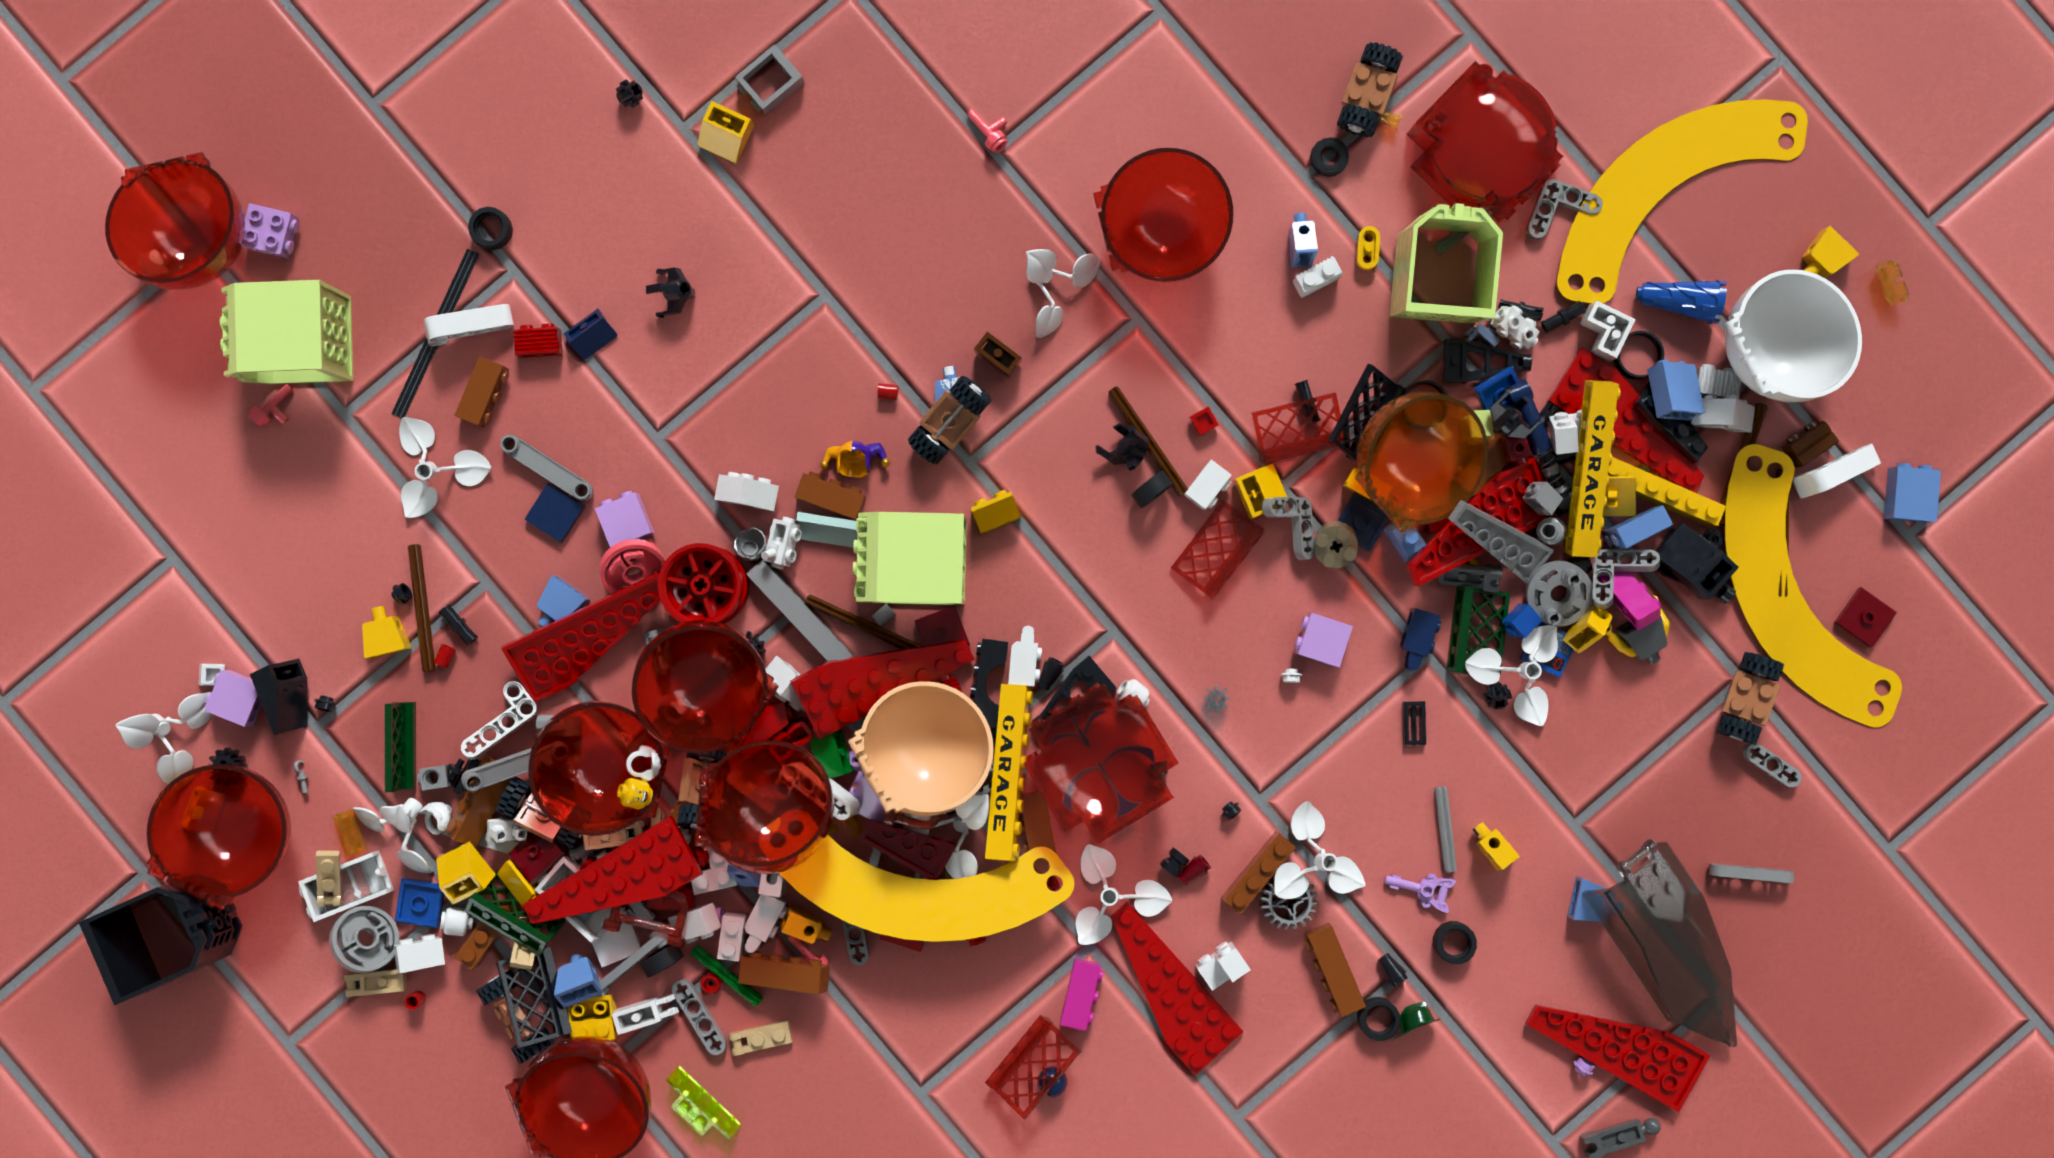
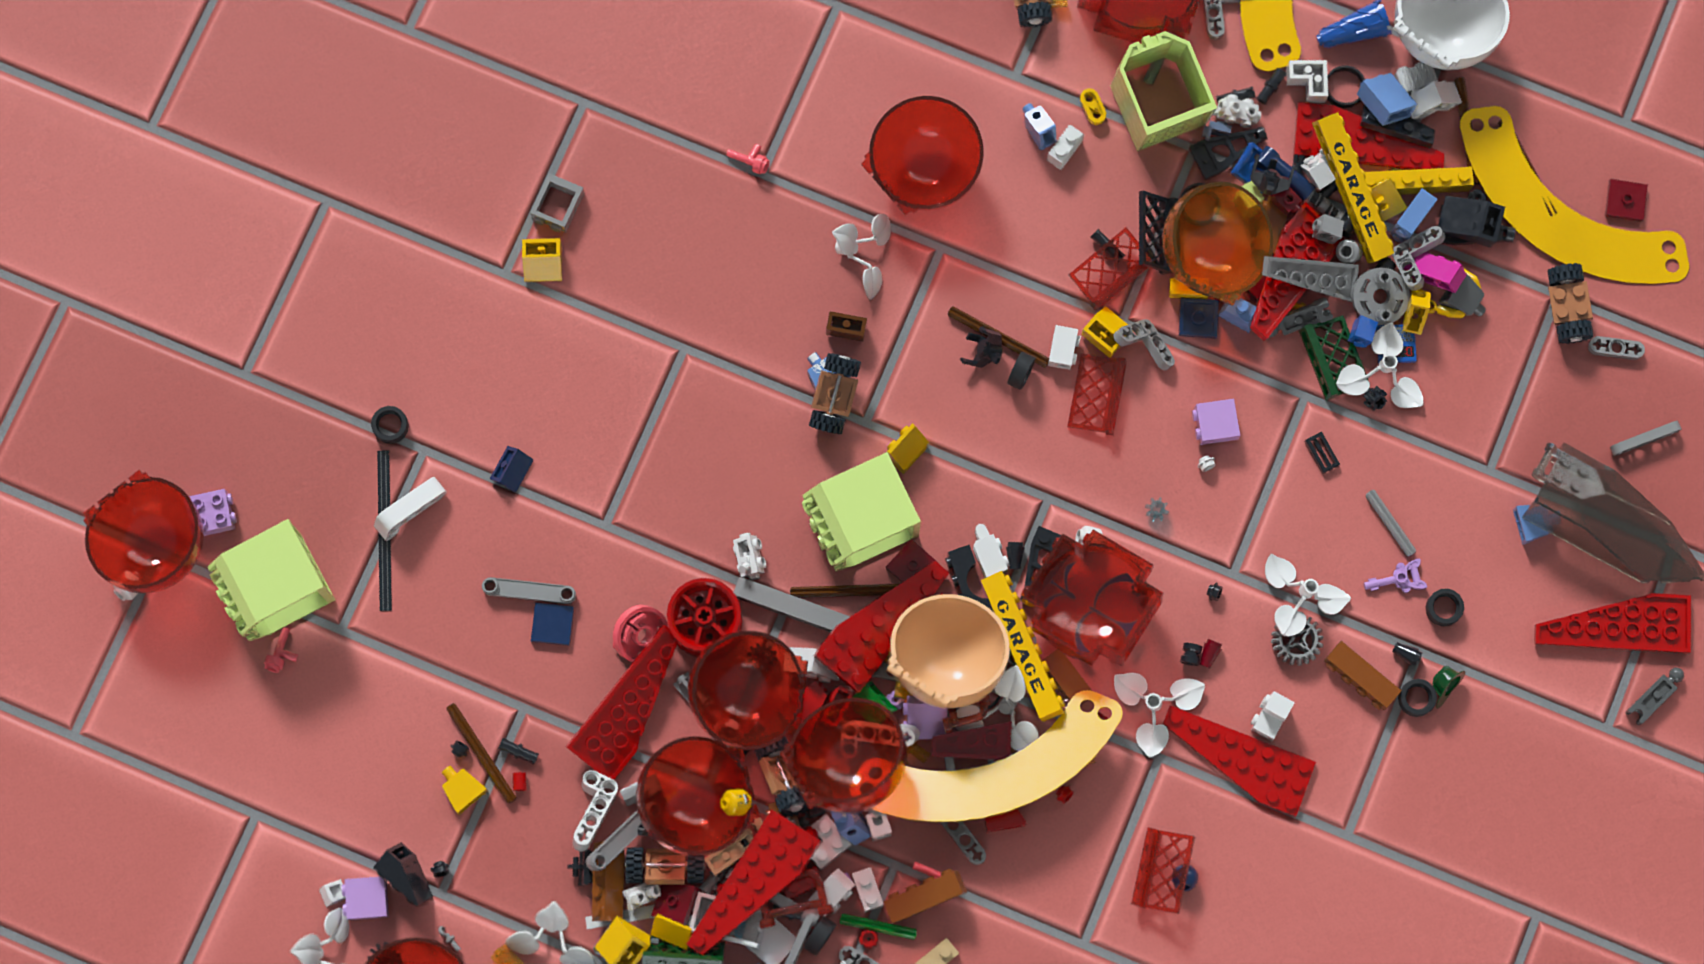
camera: 25 degrees left, 10 degrees down
dark green fence [385,702,416,793] -> none
white plant [399,417,491,518] -> none
light grey brick [417,764,454,791] -> none
white piece [419,801,452,835] -> none
dark orange brick [454,356,509,428] -> none
red brick [513,323,563,358] -> none
medium blue torso [537,575,590,627] -> none
lavender brick [595,491,655,547] -> none
black gear [616,79,643,108] -> none
white piece [626,745,661,782] -> none
black piece [646,267,695,318] -> none
white brick [714,472,779,511] -> none
light grey hair [734,527,767,561] -> none
white hinge [744,895,788,953] -> none
light orange torso [780,903,832,944] -> none
dark orange brick [795,471,866,520] -> none
light aqua panel [796,512,858,548] -> none
light orange piece [819,441,890,478] -> none
light grey hinge [872,603,896,627] -> none
red hinge [878,383,898,400] -> none
dark pink brick [1060,957,1104,1031] -> none
red plate [1189,406,1219,436] -> none
dark orange brick [1221,831,1296,915] -> none
black tyre [1310,137,1349,177] -> none
dark tan brick [1314,521,1358,568] -> none
dark blue hinge [1400,608,1441,671] -> none
yellow torso [1472,822,1520,871] -> none
lavender plate [1573,1056,1595,1076] -> none
reddish brown brick [1782,421,1839,468] -> none
white beam [1792,443,1881,499] -> none
medium blue brick [1884,463,1941,523] -> none

